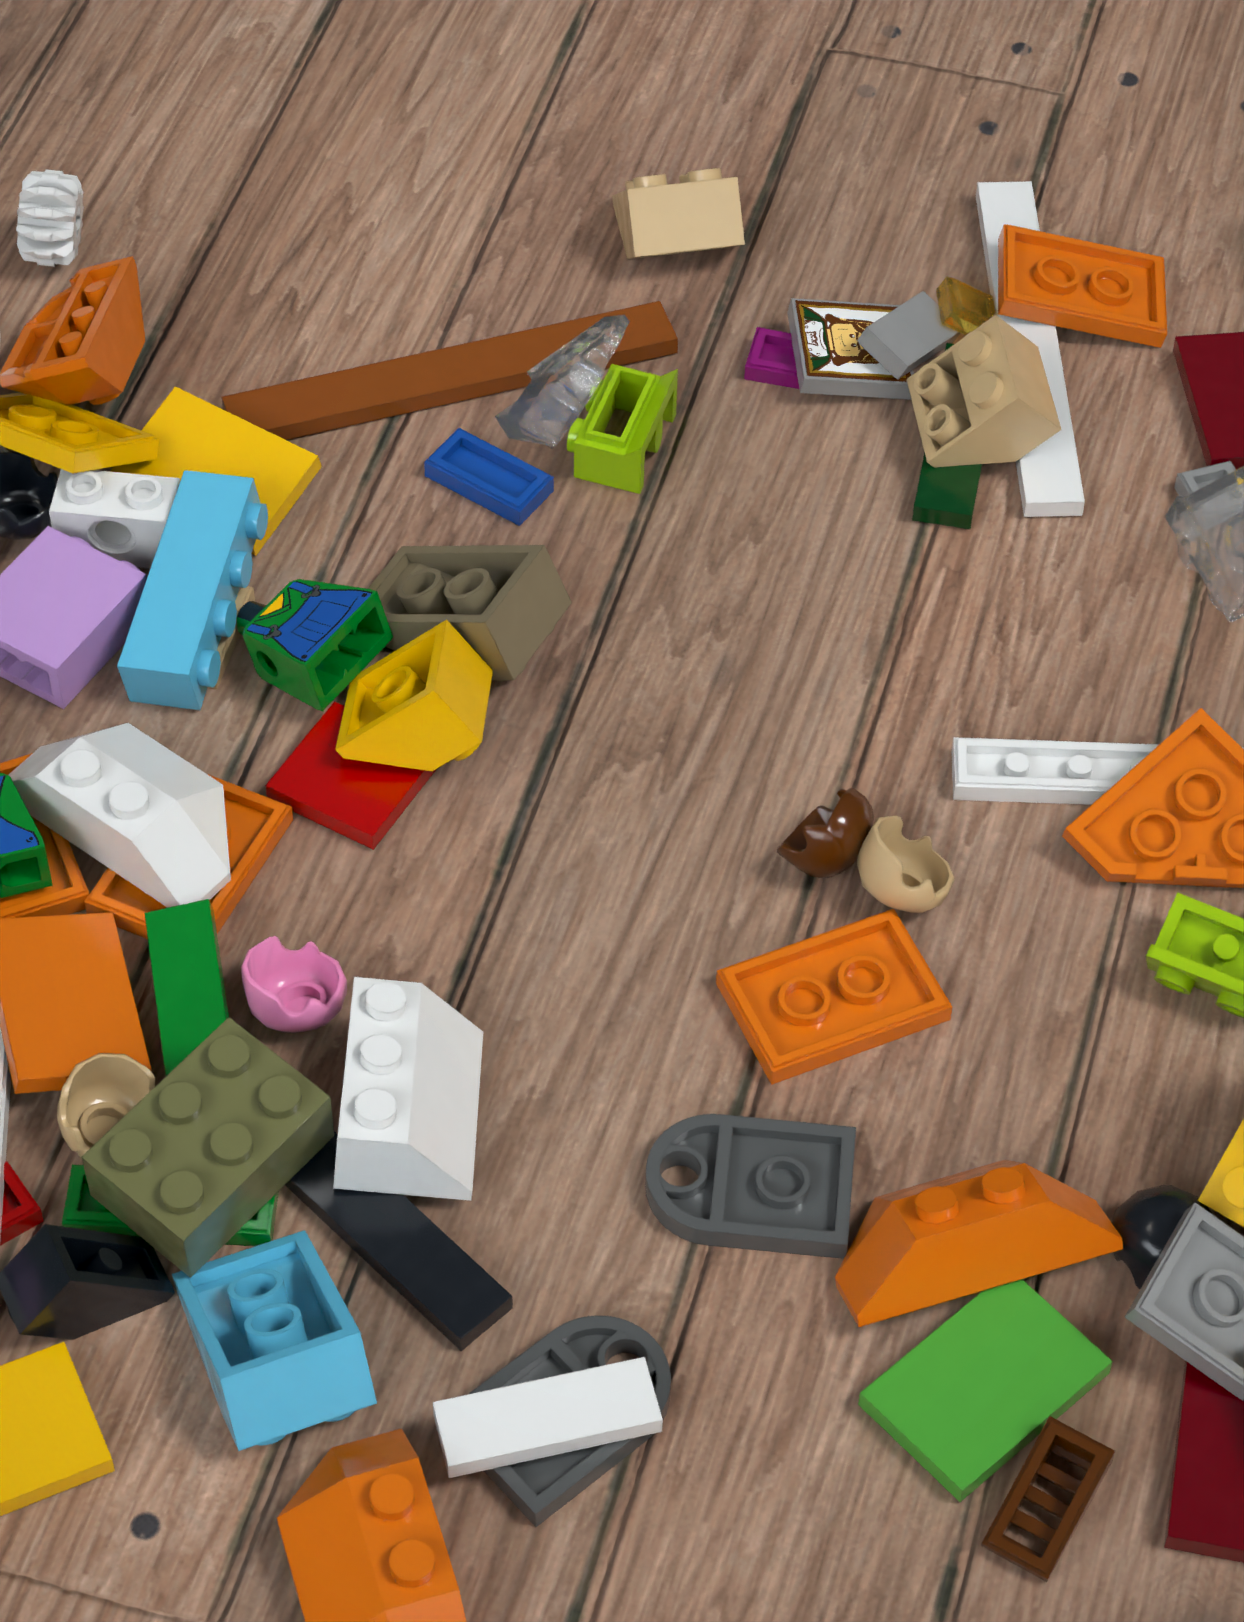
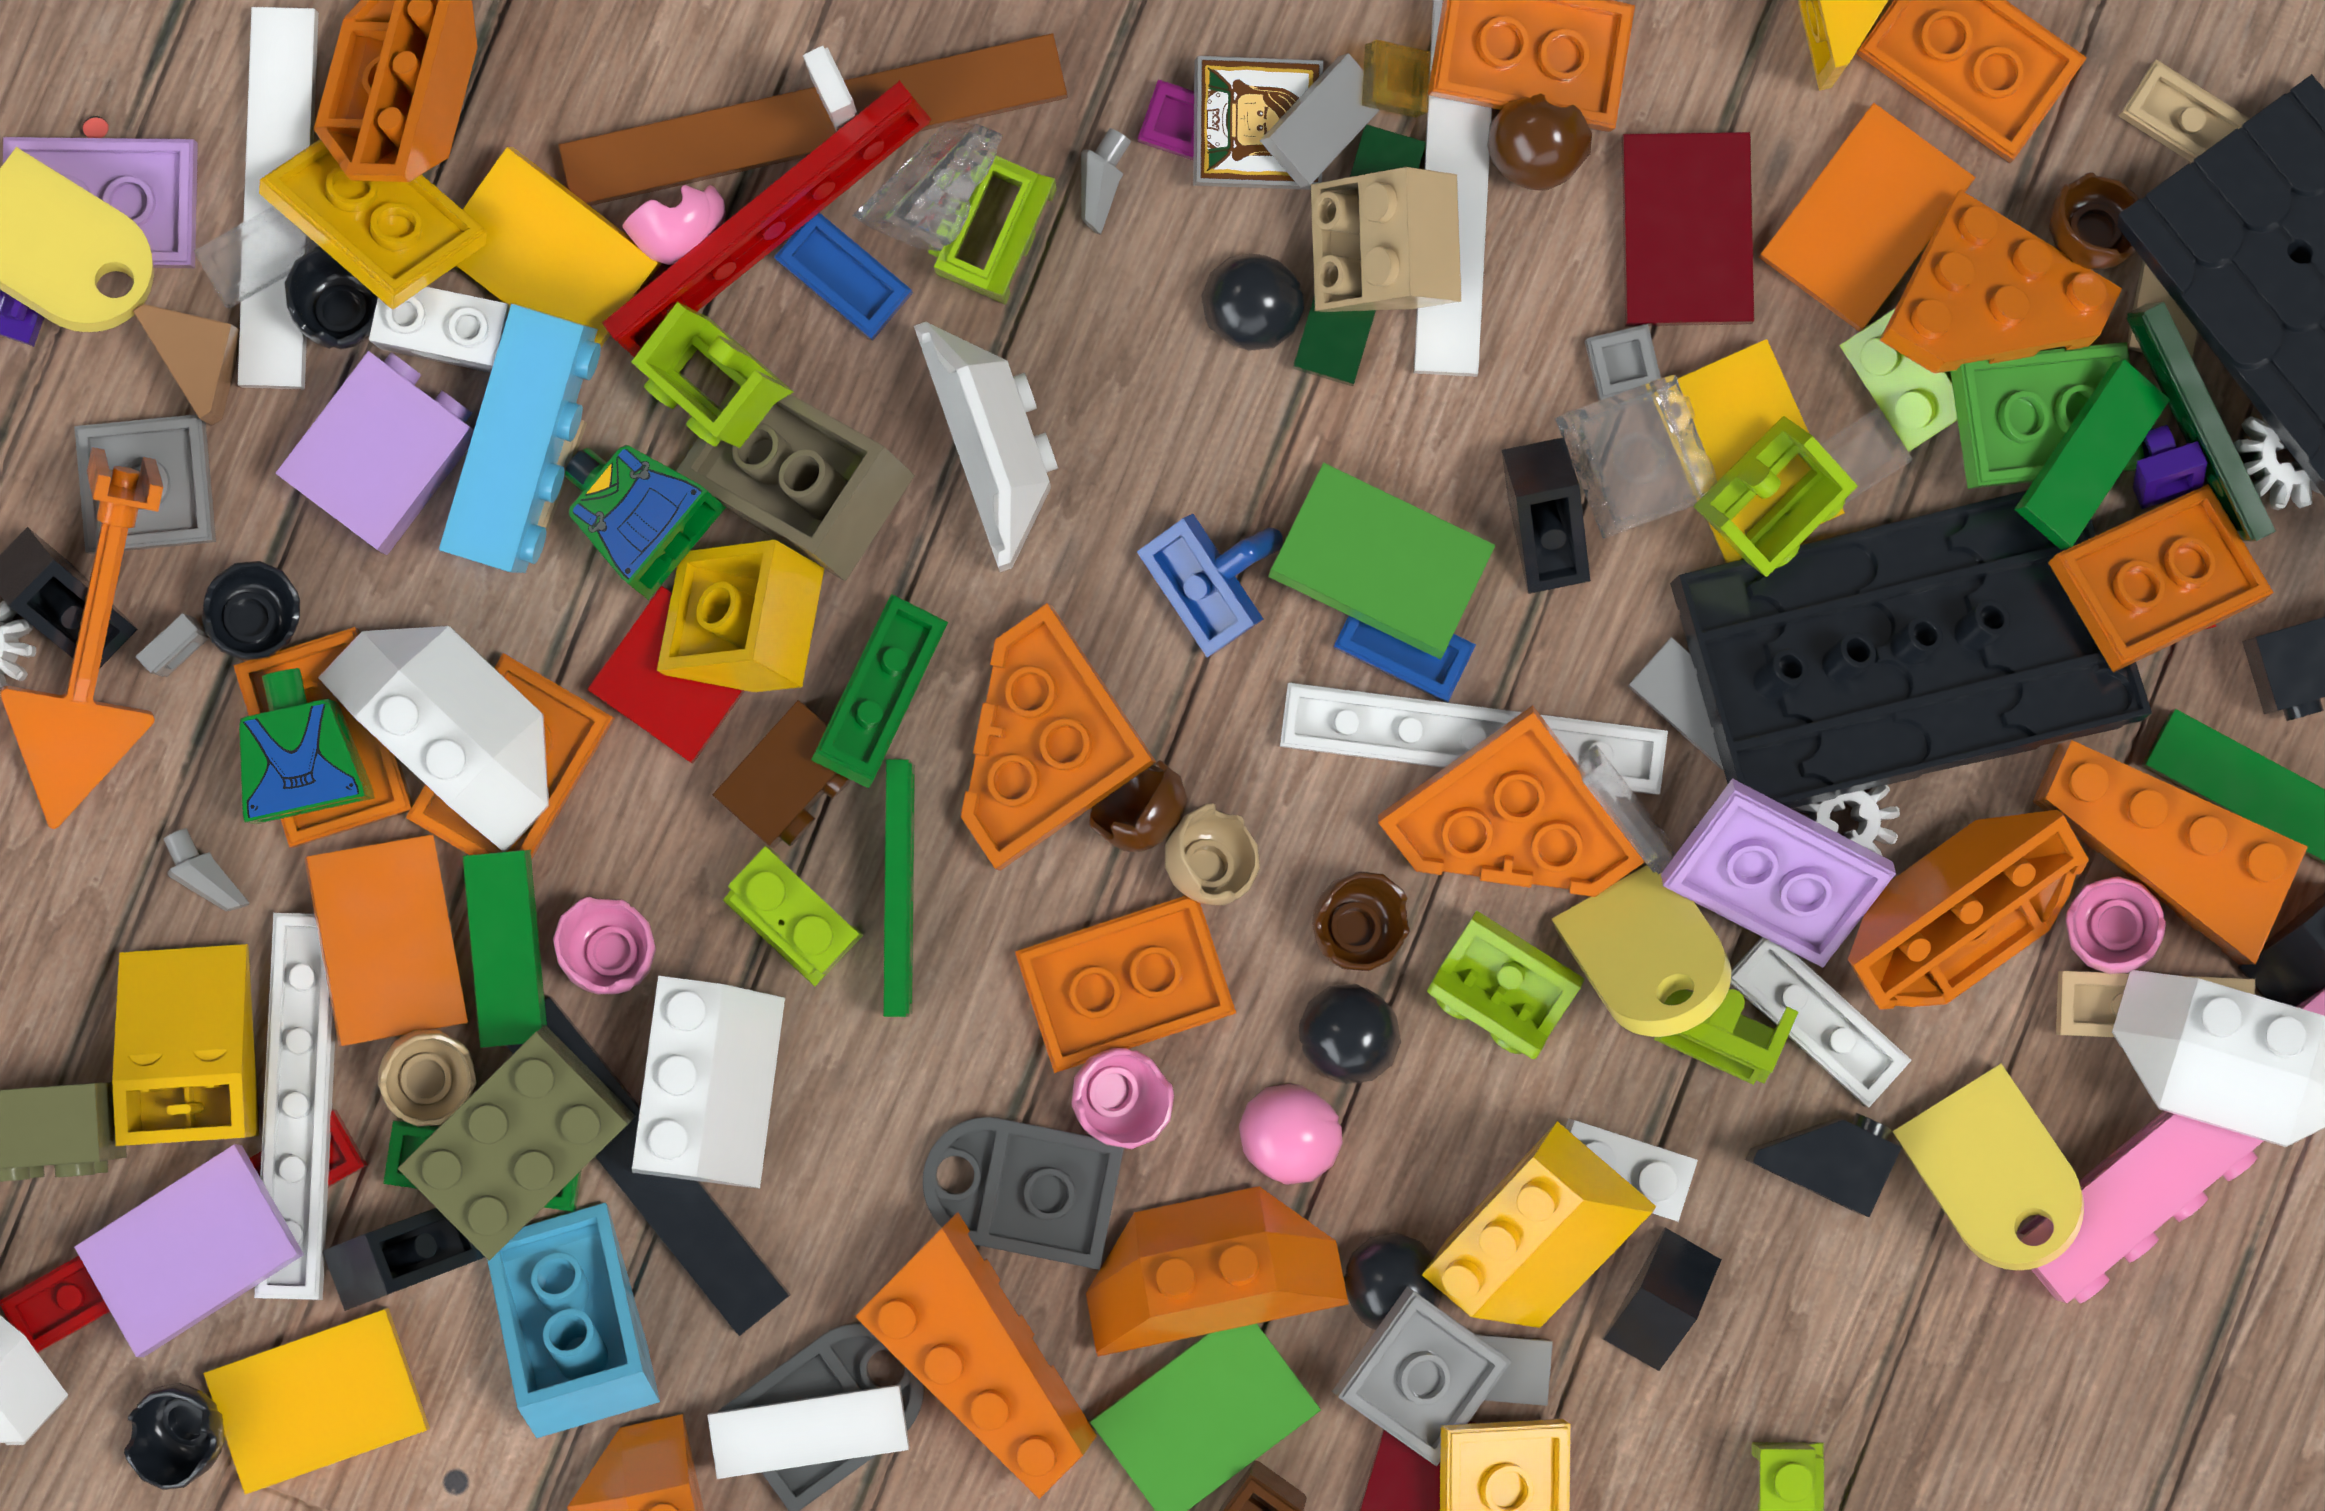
camera: 10 degrees right, 35 degrees up
none -> red tile [602,80,932,357]
none -> bright pink hair [622,185,726,265]
none -> lime window [631,302,794,448]
none -> reddish brown brick [712,700,851,848]
none -> lime window [723,846,864,987]
none -> white tile [803,46,858,131]
none -> green tile [811,594,948,789]
none -> orange wedge [855,1212,1097,1499]
none -> green tile [883,759,915,1017]
none -> white wedge [914,322,1058,572]
none -> orange plate [960,603,1156,871]
none -> bright pink hair [1072,1048,1174,1149]
none -> light grey bar [1081,128,1131,235]
none -> plate [1137,514,1283,657]
none -> black hair [1201,253,1304,351]
none -> bright pink hair [1239,1083,1342,1185]
none -> bright green tile [1268,462,1495,660]
none -> black hair [1299,984,1401,1084]
none -> reddish brown hair [1312,872,1410,971]
none -> blue tile [1333,616,1476,703]
none -> reddish brown hair [1487,93,1592,191]
none -> black slope [1502,437,1591,594]

